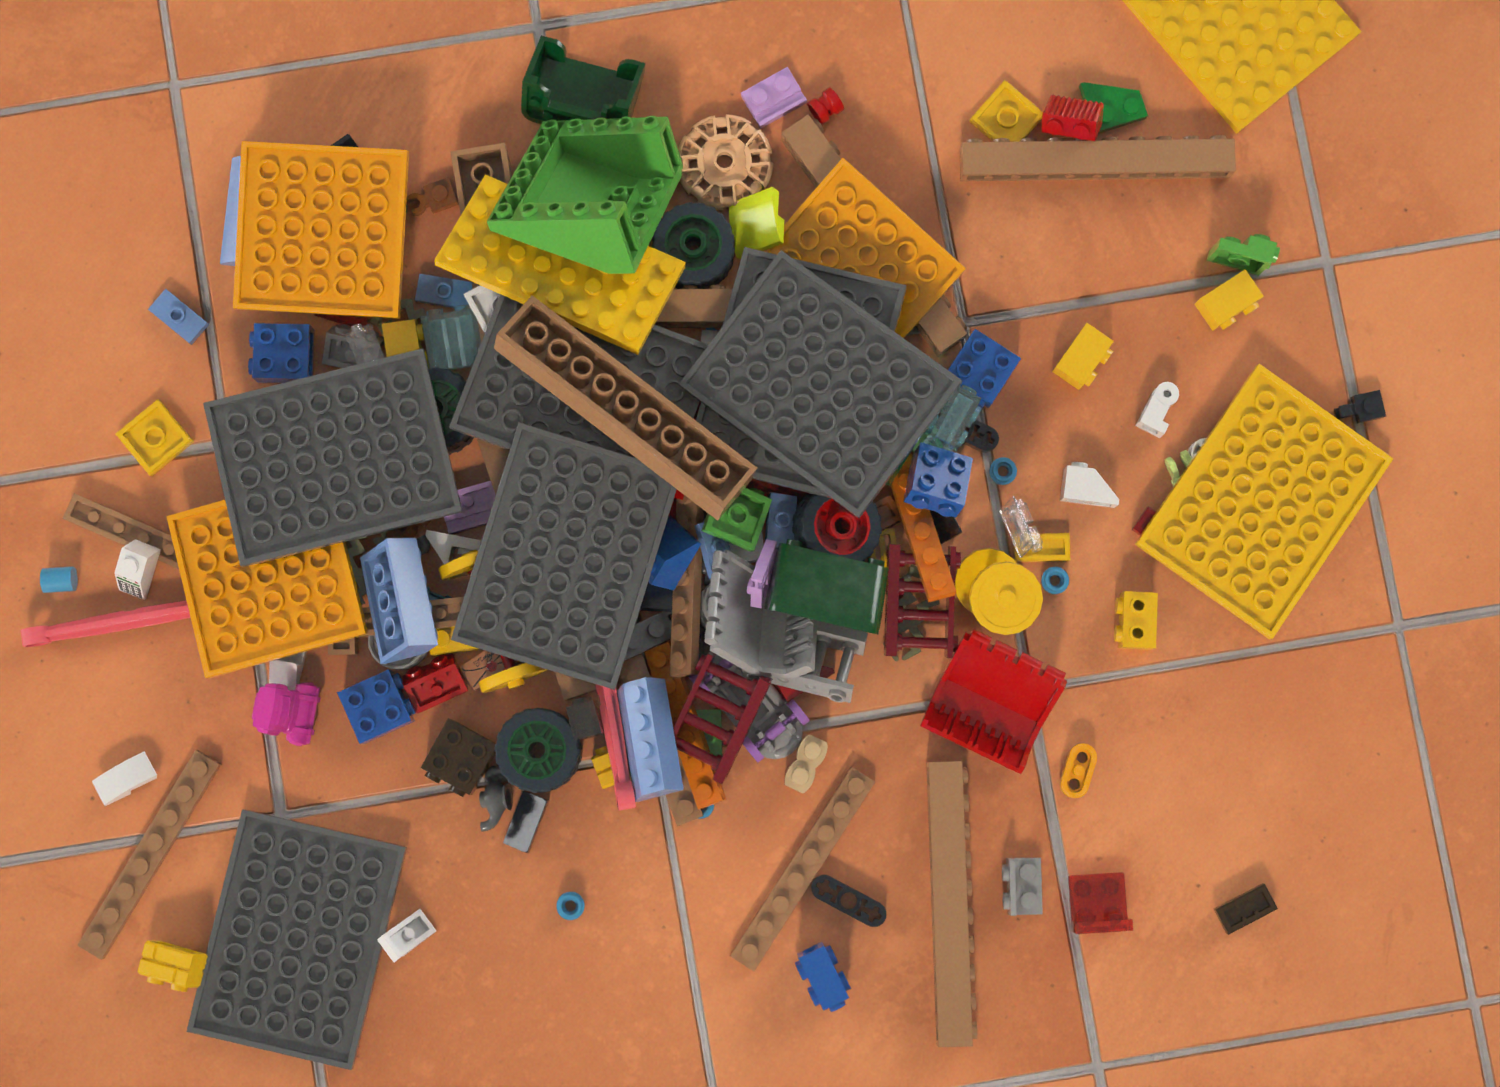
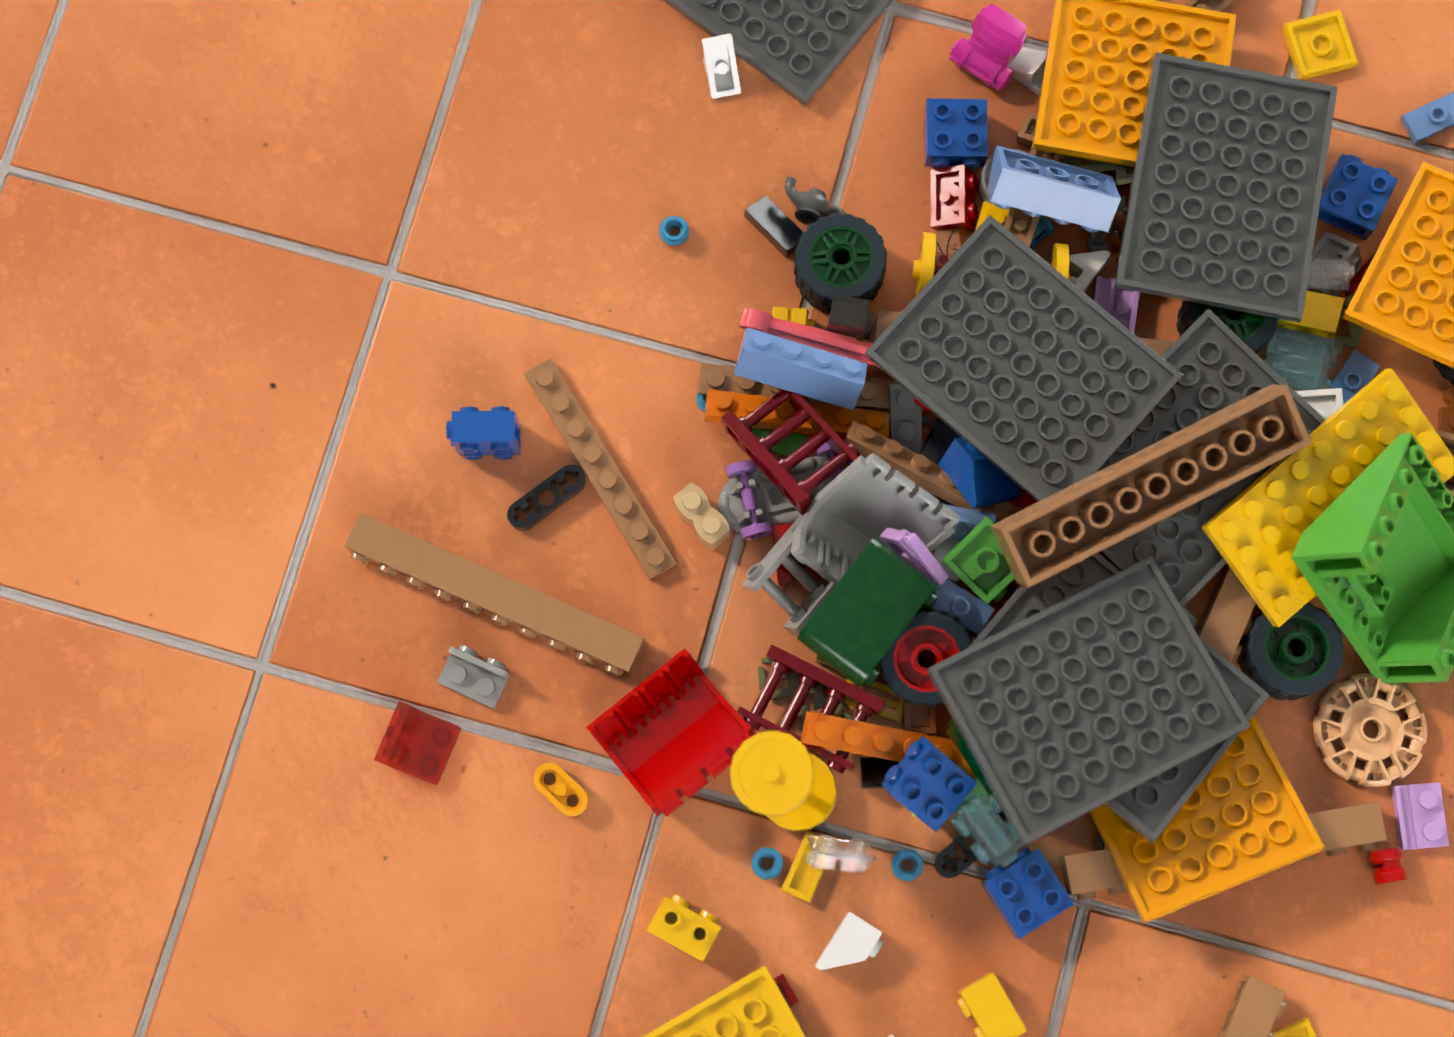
camera: 120 degrees right, 5 degrees down
dark brown brick [421,718,496,797] -> none
neon yellow slope [729,187,785,259] -> none
dark brown plate [1214,883,1278,935] -> none

